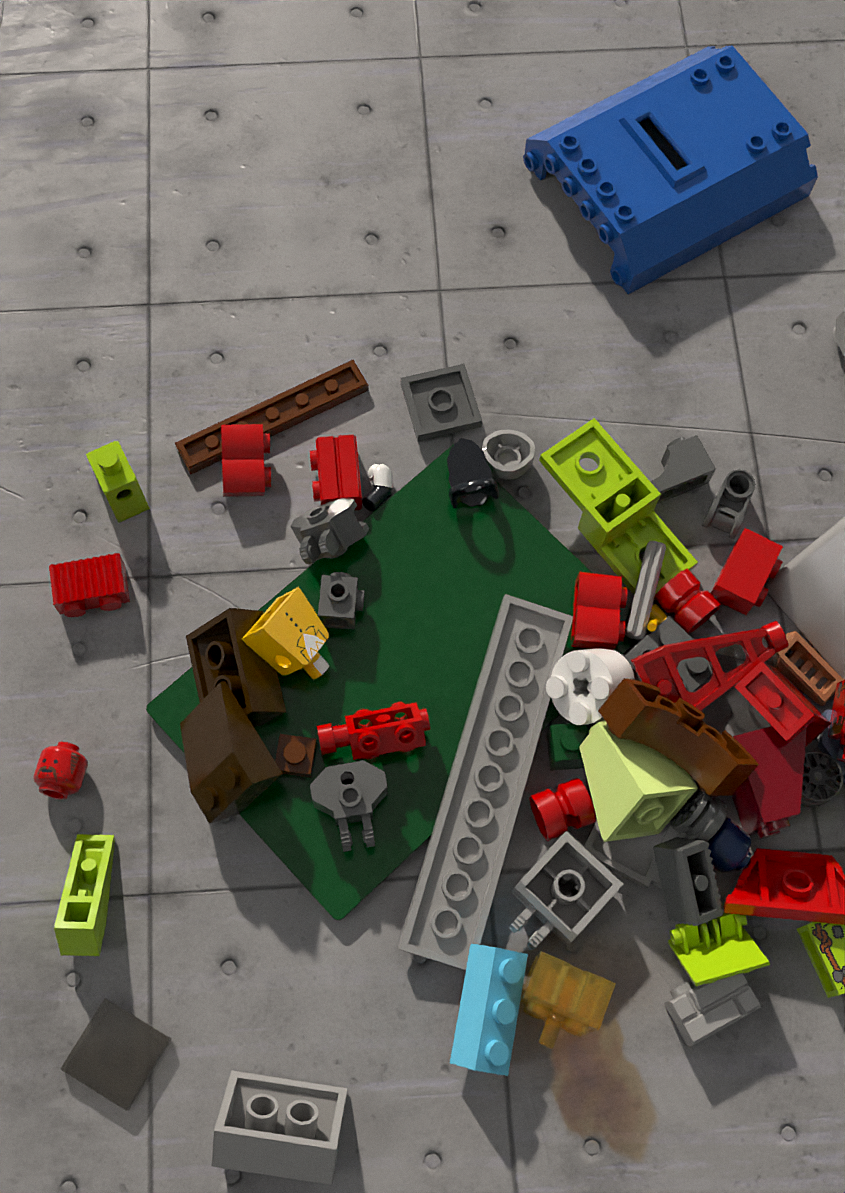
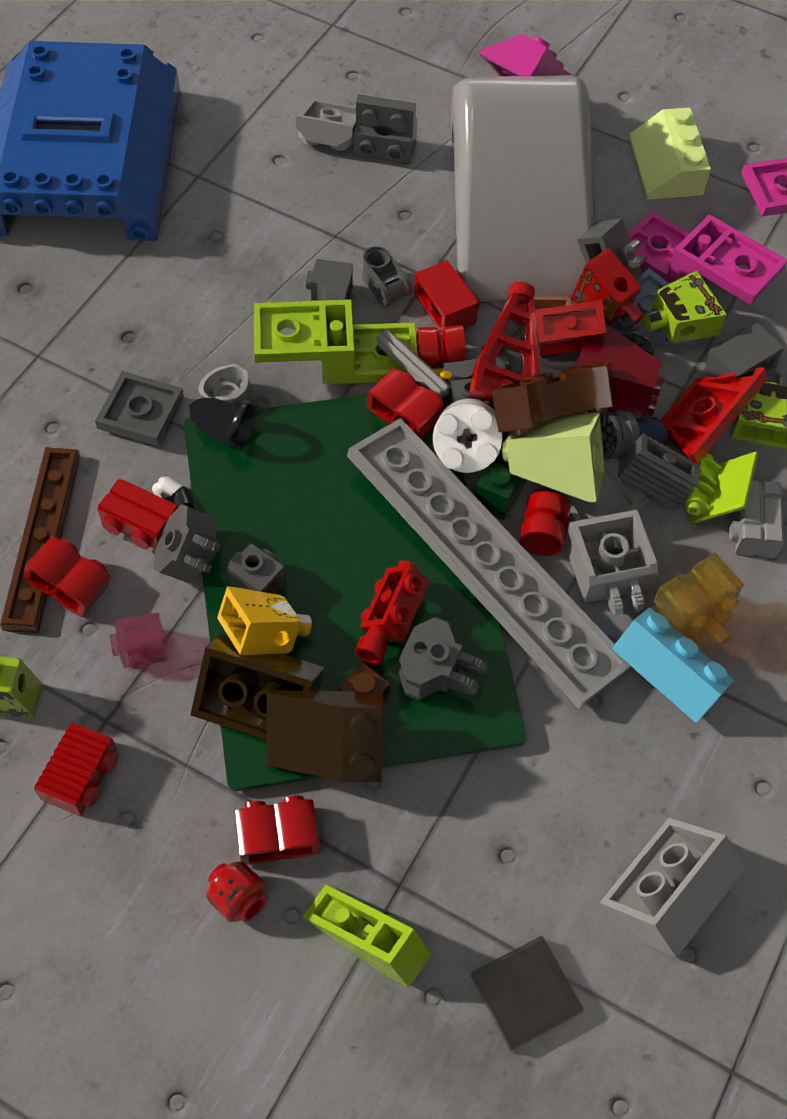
camera: 55 degrees left, 10 degrees down
none -> clear pink brick [110,613,167,669]
none -> red brick [235,795,320,865]

